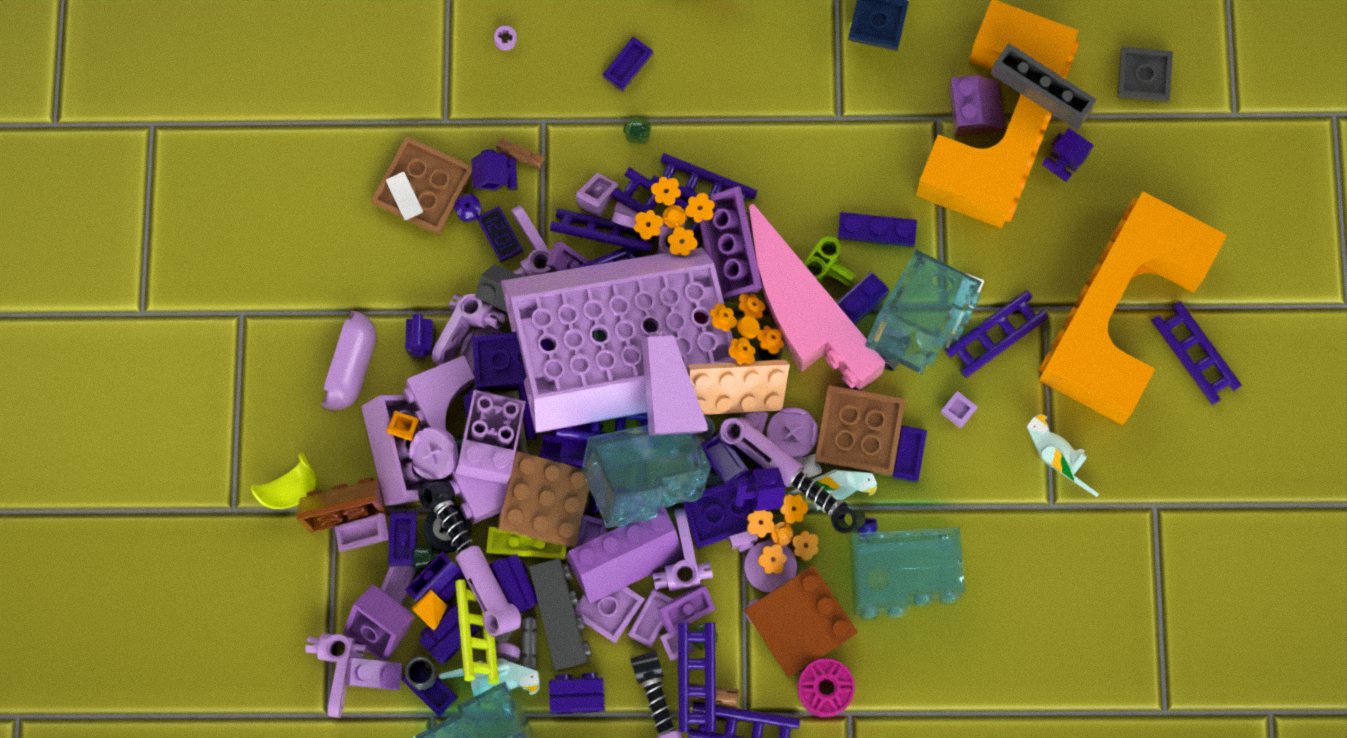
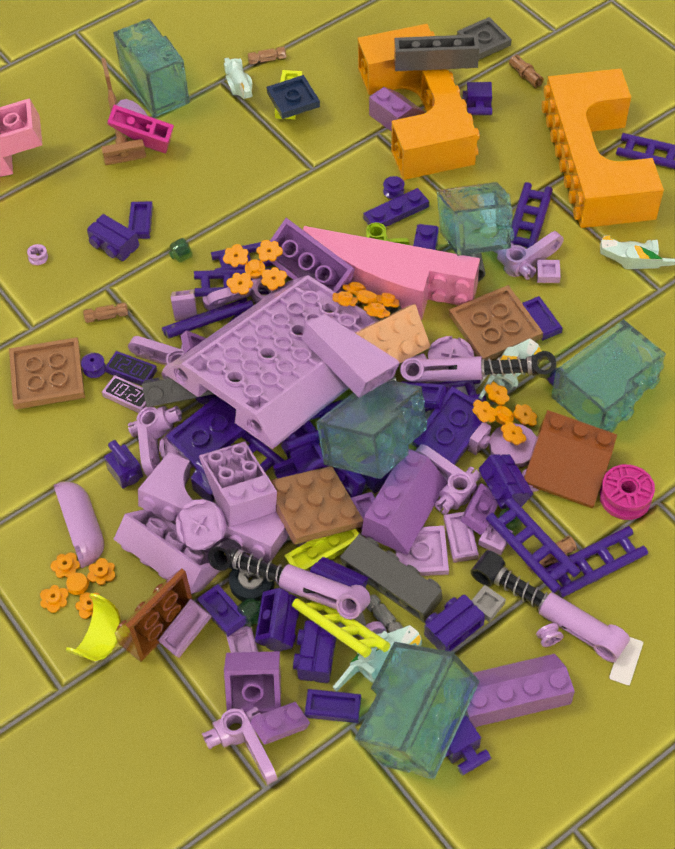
camera: 40 degrees left, 20 degrees down
white sticker [386,172,423,220] -> none
light orange slope [386,411,419,441] -> none
dark grey piece [405,656,437,690] -> none
light orange slope [412,590,447,631] -> none
dark purple brick [471,149,518,191] -> none
dark purple brick [734,467,785,511] -> none
none -> light orange plant [40,552,115,619]
none -> dark purple brick [87,214,139,261]
none -> tile [102,375,147,413]
none -> dark purple wheel [383,176,405,199]
none -> light grey plate [471,585,506,622]
none -> dark purple brick [479,454,533,509]
none -> lavender piece [492,231,564,280]
none -> medium nougat pin [509,54,544,88]

